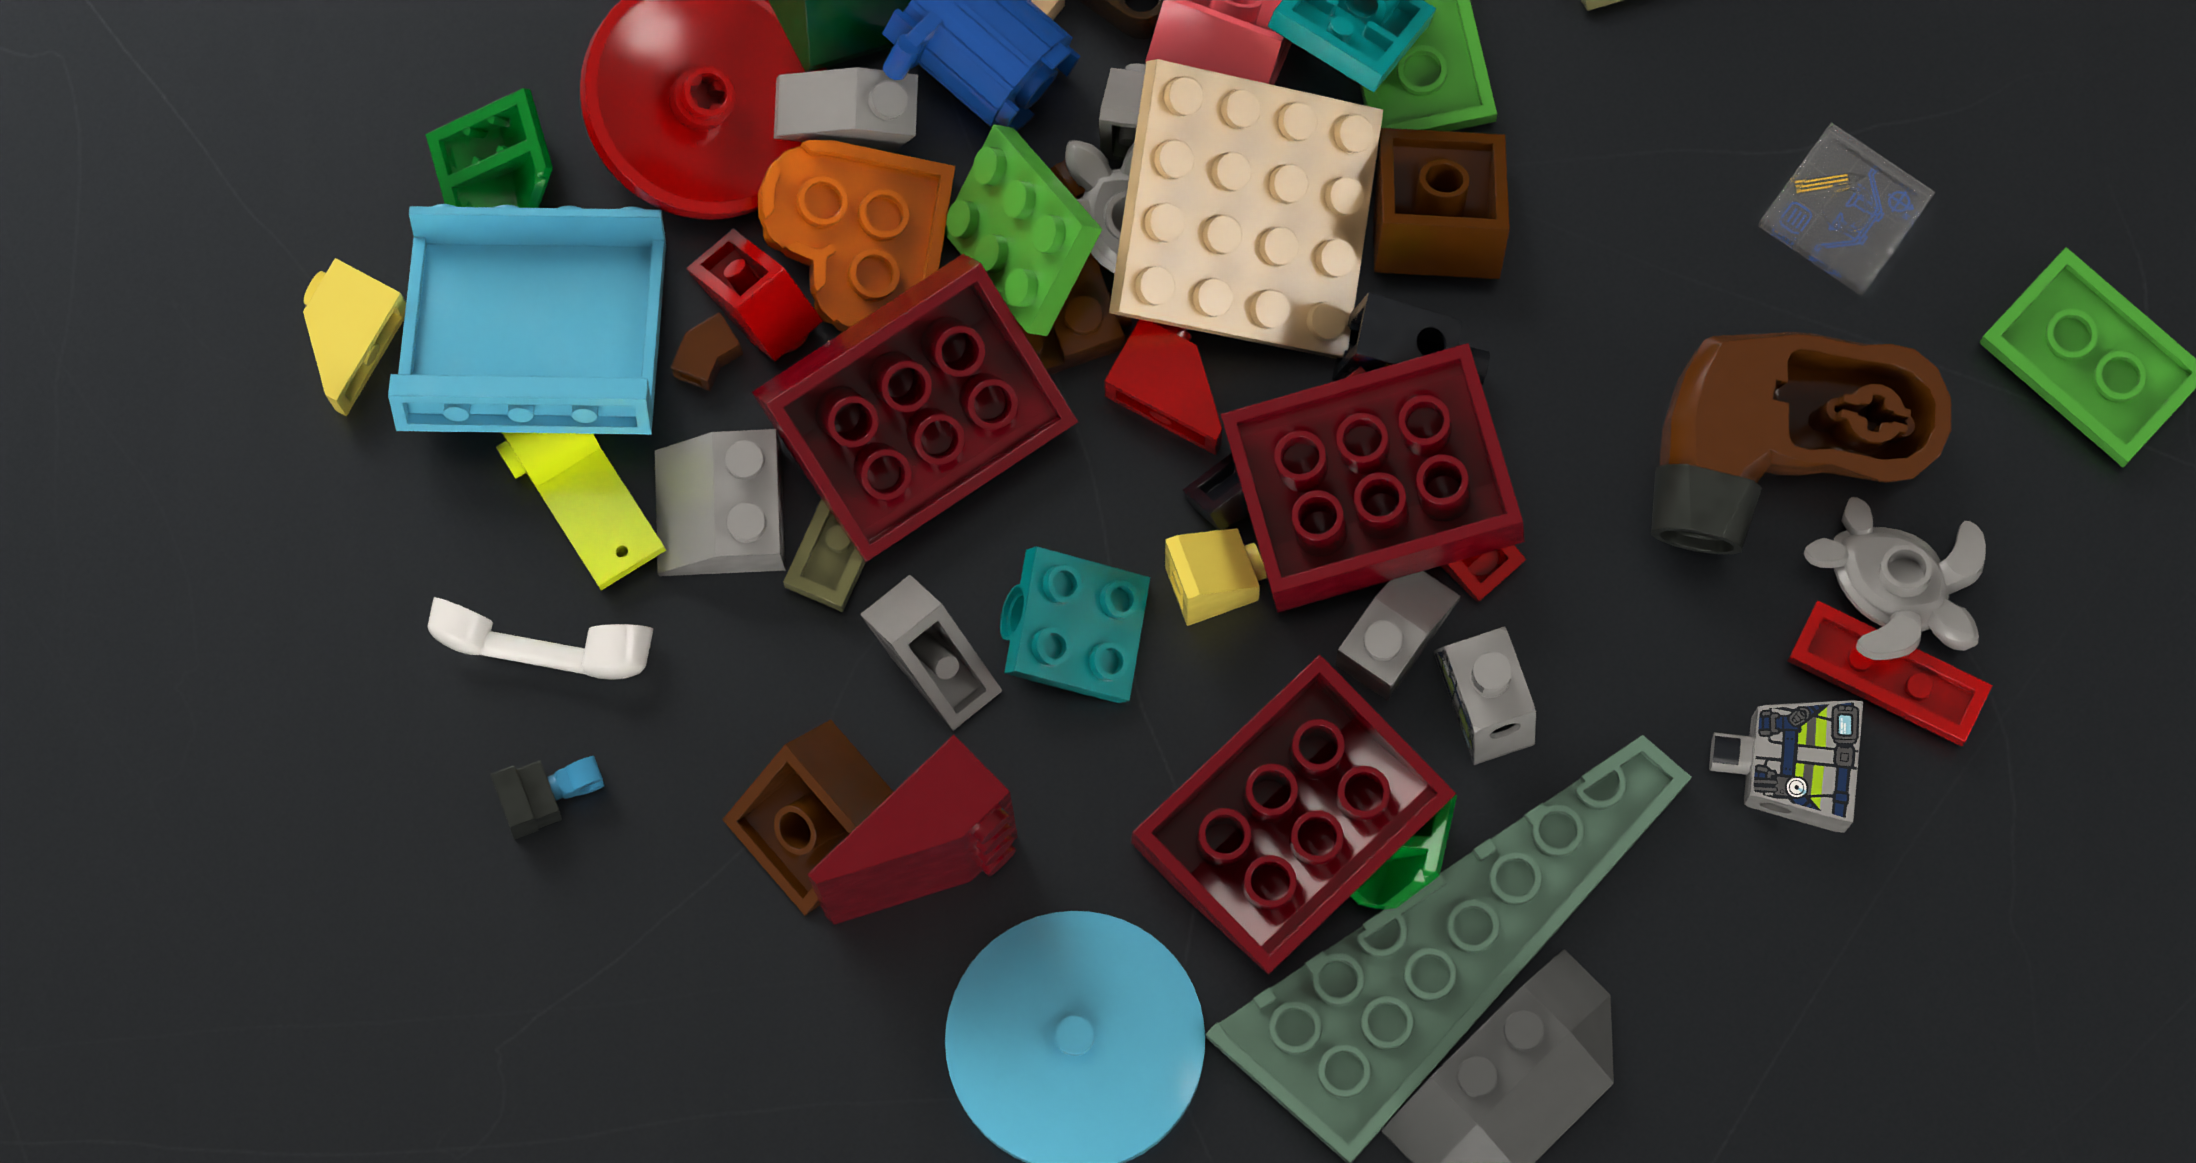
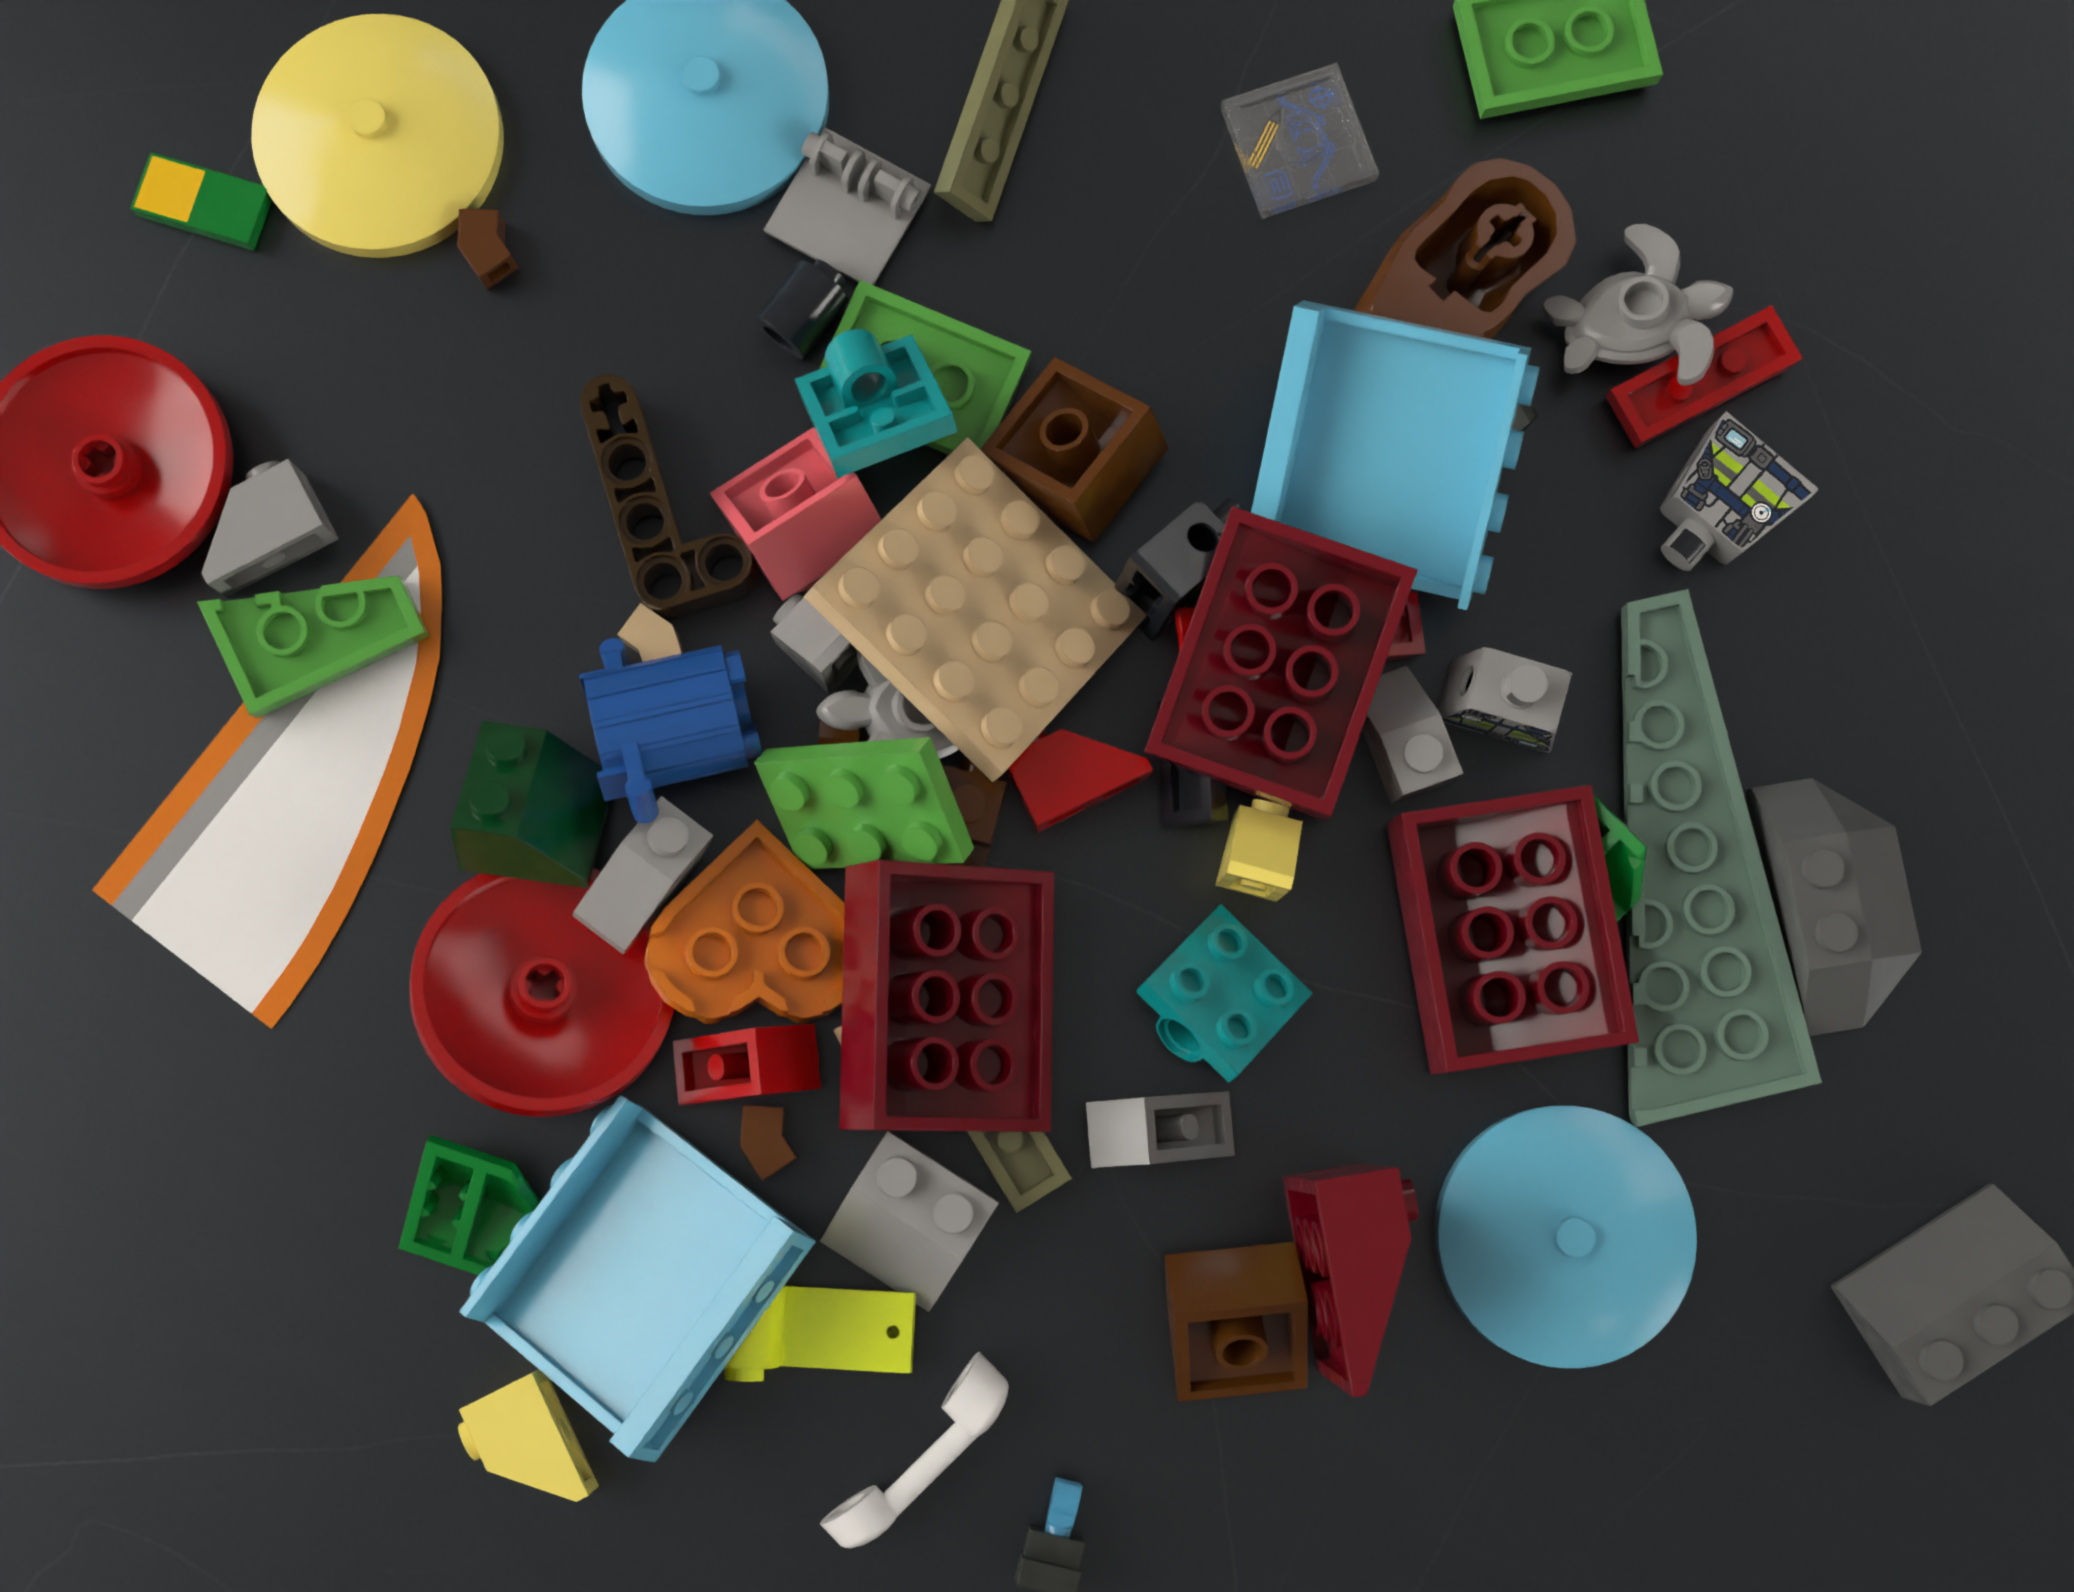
camera: 65 degrees left, 5 degrees up
none -> medium azure panel [1251,300,1540,610]

